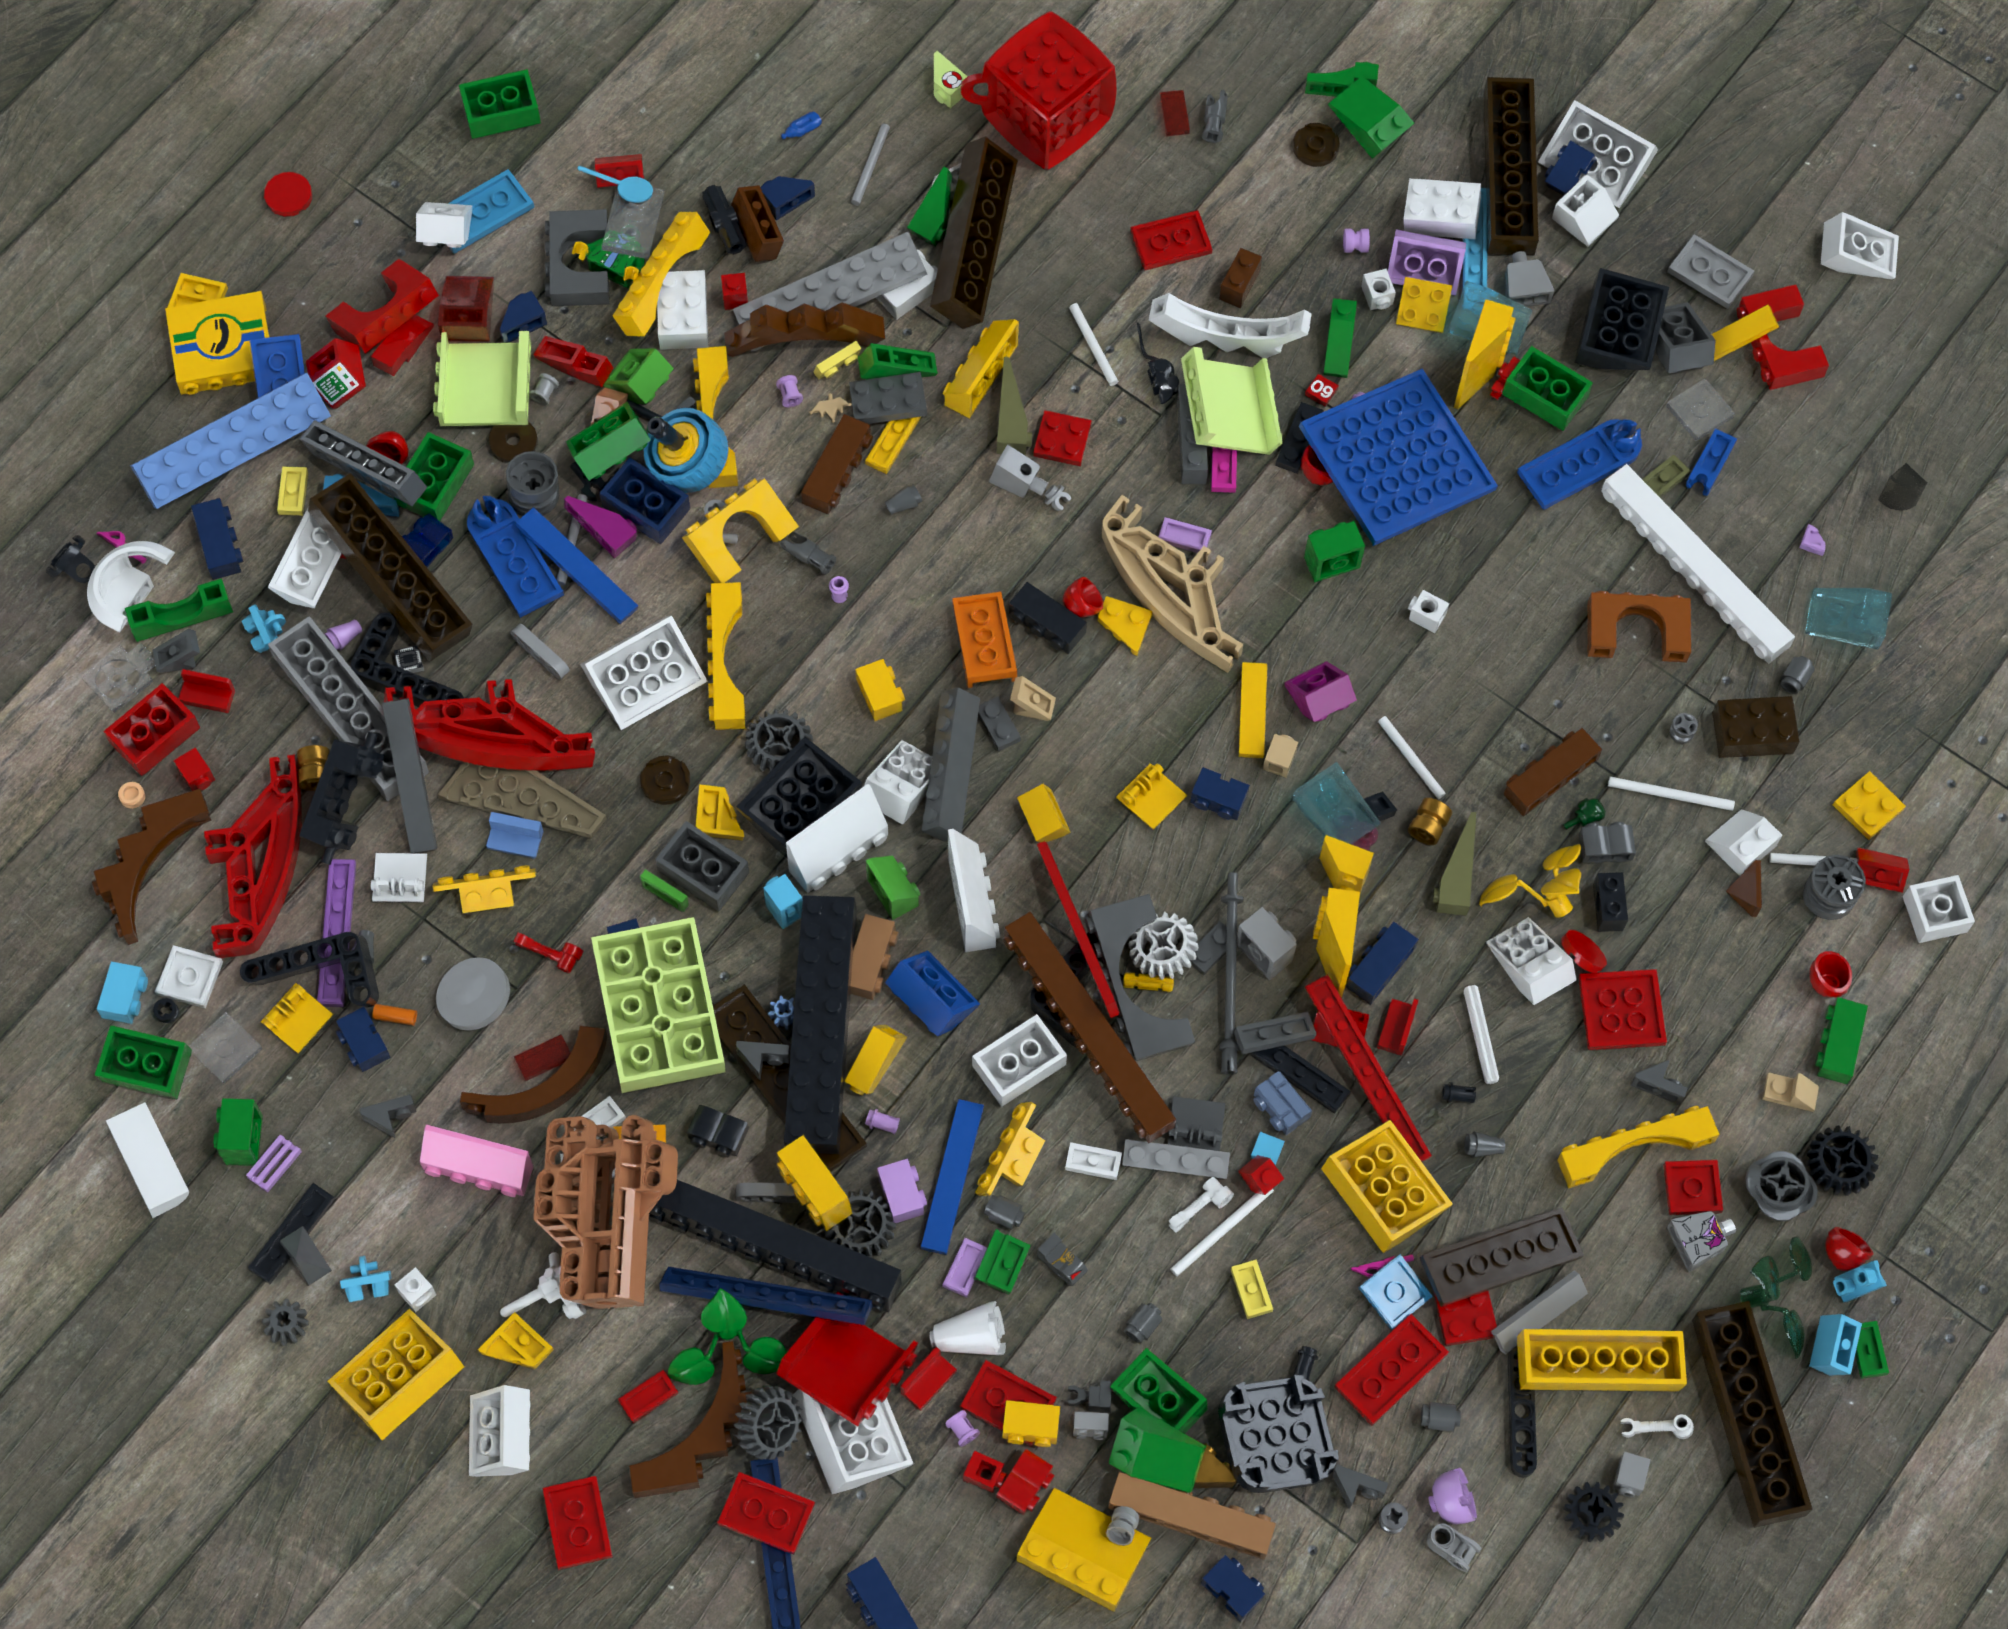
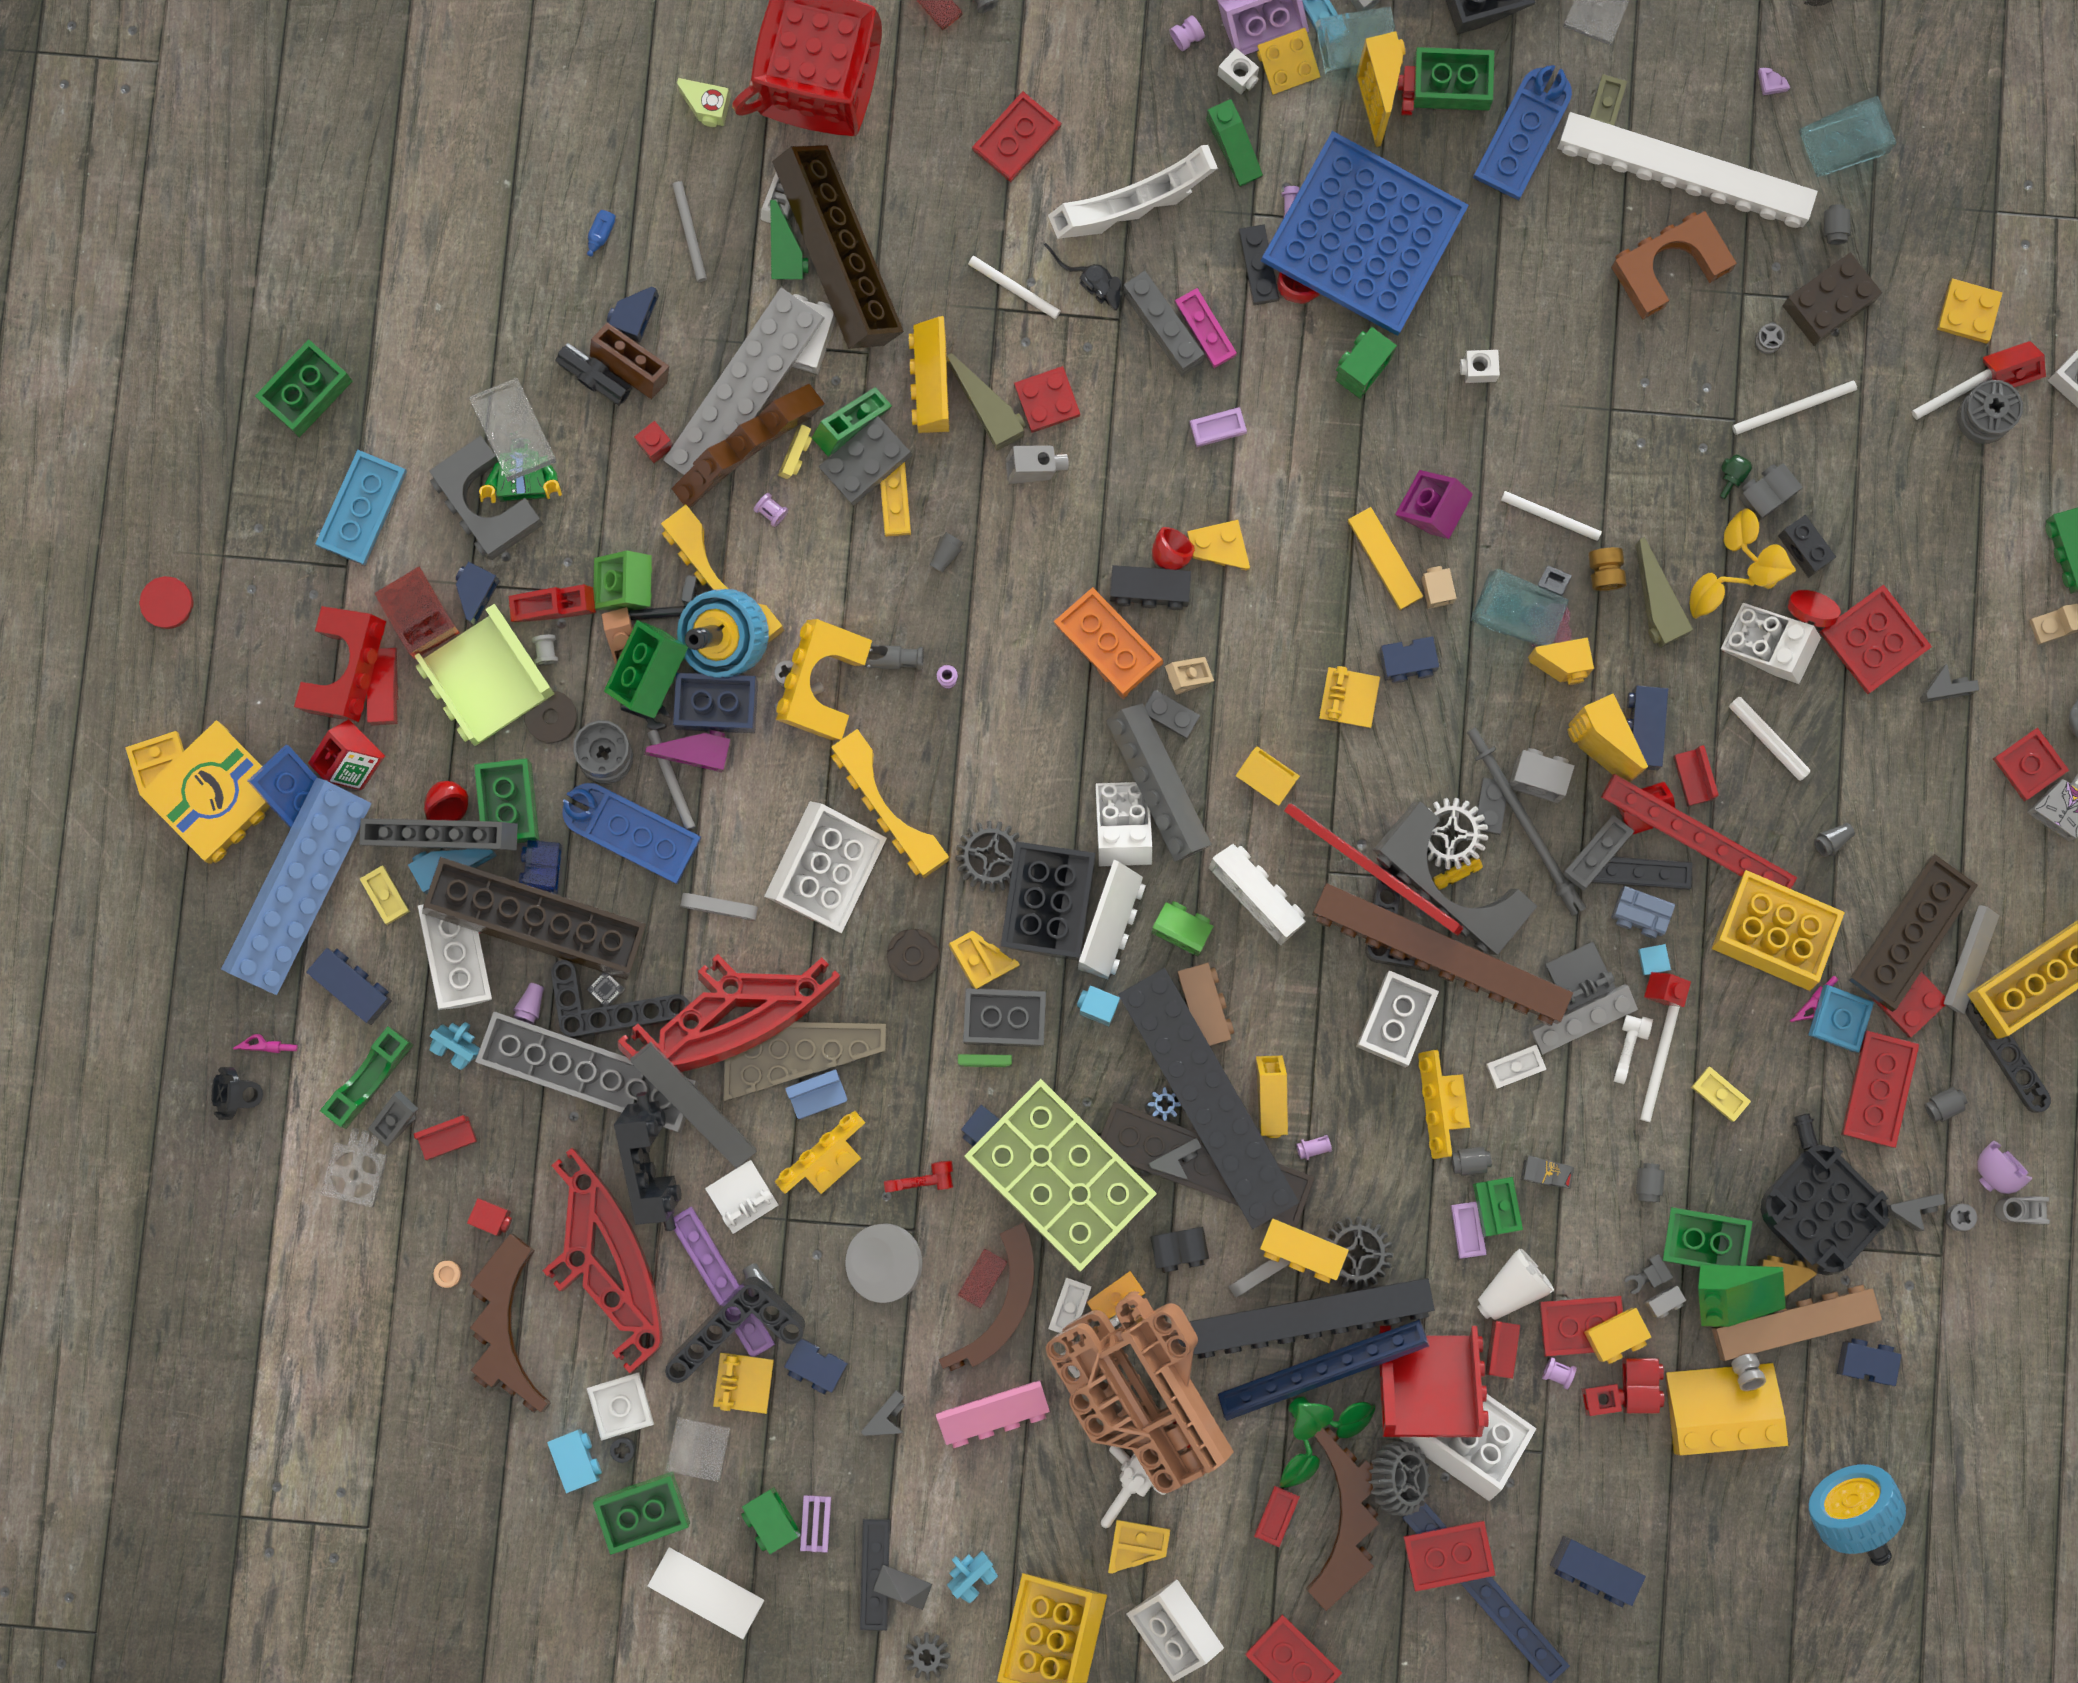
camera: 30 degrees left, 15 degrees up
white piece [87,541,175,633] -> none
red brick [103,683,200,776] -> none
pearl gold wheel [297,745,330,791] -> none
orange axle [372,1004,417,1026] -> none
white brick [395,1267,436,1312] -> none
white slope [416,202,472,248] -> none
blue tile [515,507,638,624] -> none
medium azure piece [578,166,653,203] -> none
red panel [595,154,644,188] -> none
yellow arch [613,212,710,337] -> none
white brick [657,270,708,350] -> none
reddish brown brick [801,414,873,515] -> none
tan piece [809,393,852,423] -> none
yellow brick [855,659,905,721] -> none
lavender brick [877,1159,927,1223] -> none
blue slope [885,951,980,1037] -> none
blue tile [921,1099,984,1255] -> none
light grey plate [1044,484,1071,511] -> none
tan piece [1102,495,1243,673] -> none
yellowish green panel [1181,347,1283,455] -> none
reddish brown brick [1219,248,1262,309] -> none
red tile [1305,374,1339,407] -> none
black pin [1442,1082,1476,1103] -> none
reddish brown brick [1504,728,1602,817] -> none
yellow arch [1557,1106,1720,1188] -> none
blue plate [1686,428,1737,496] -> none
white slope [1705,809,1782,876] -> none
reddish brown slope [1726,860,1762,917] -> none
red hat [1809,951,1852,998] -> none

